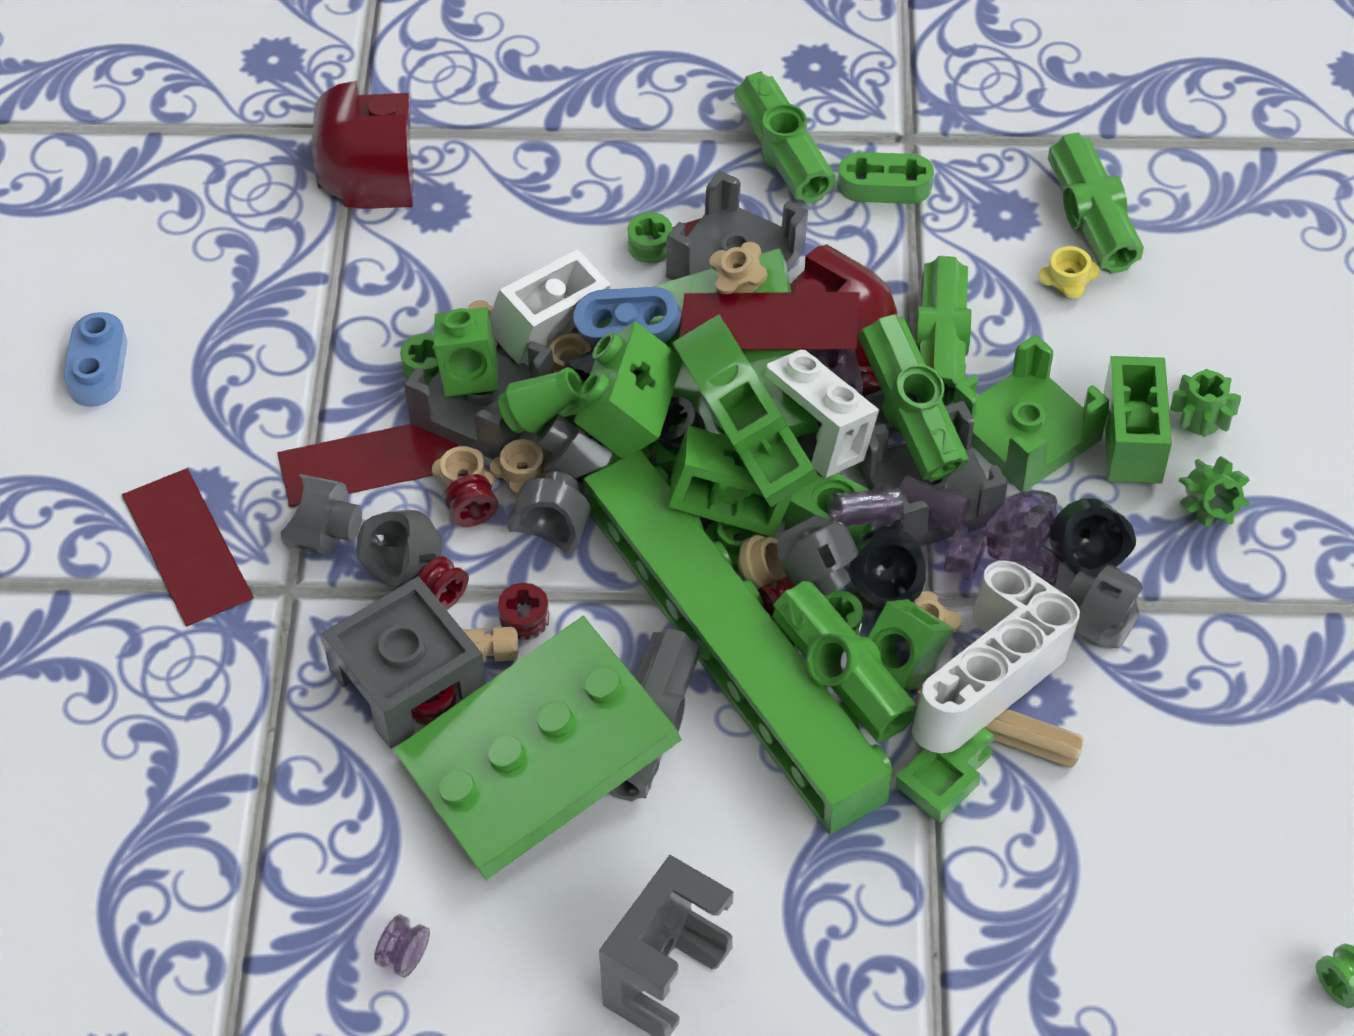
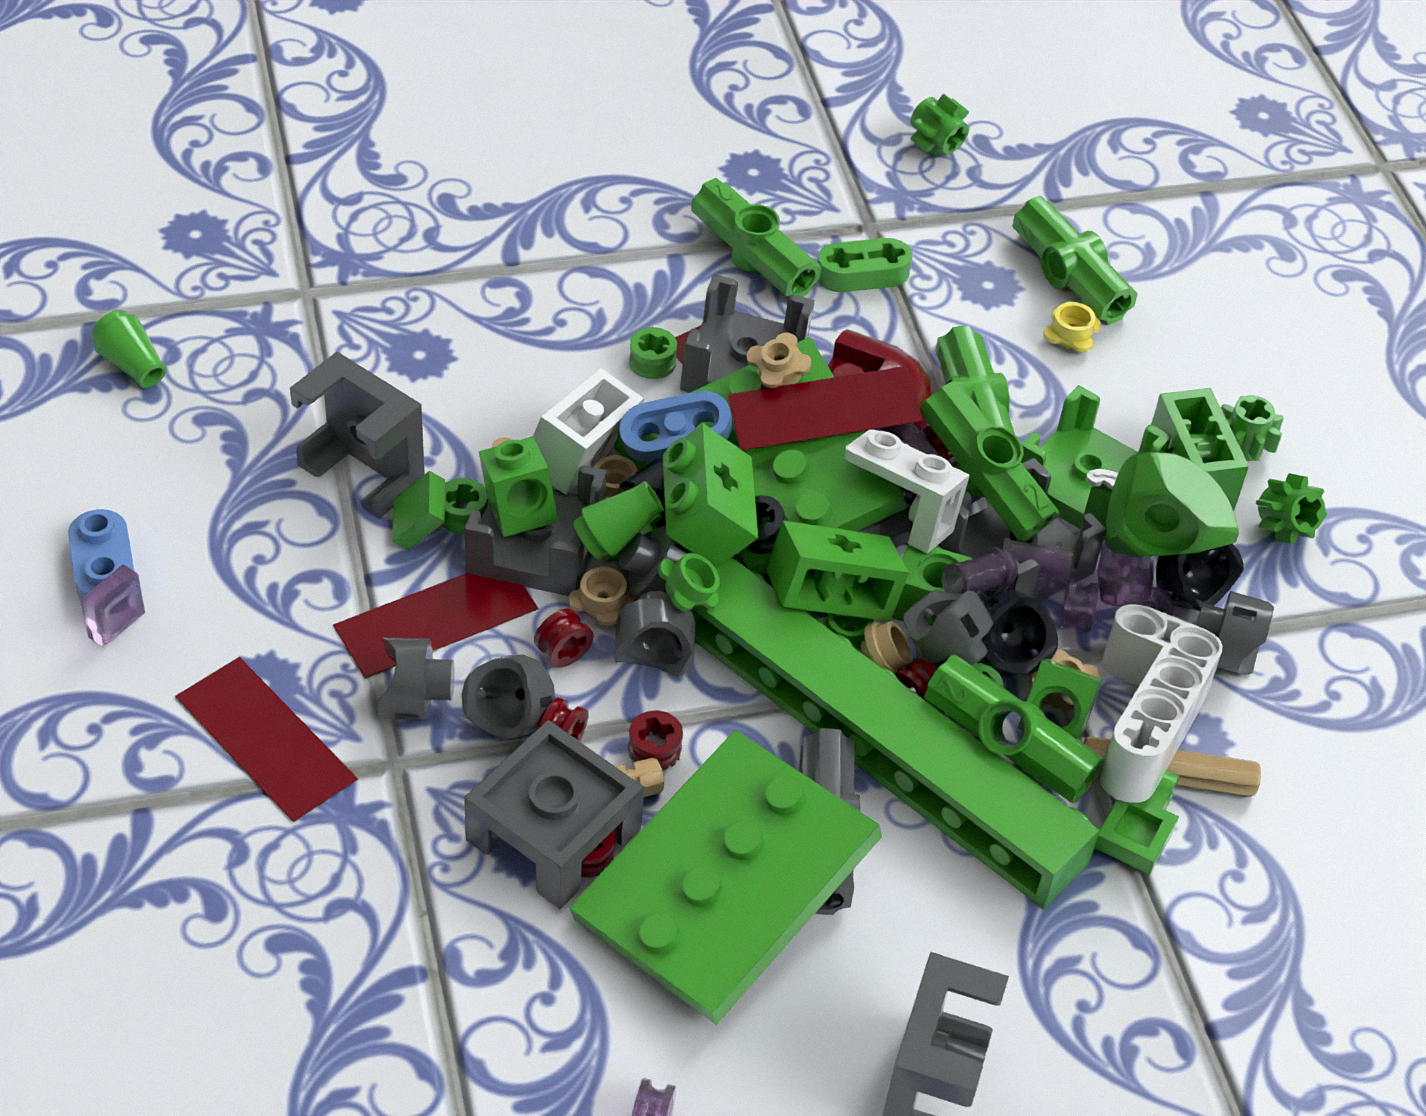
camera: 20 degrees left, 5 degrees down
dark red brick [311,81,414,209] -> none
tan plate [432,446,494,494] -> none
bright green slope [672,314,819,507] -> none
none -> clear purple tile [80,564,145,647]
none -> bright green cone [91,310,167,388]
none -> dark grey panel [290,352,425,519]
none -> bright green tile [392,471,445,550]
none -> bright green plate [658,553,720,612]
none -> bright green gear [910,94,969,157]
none -> bright green hat [1086,452,1239,557]

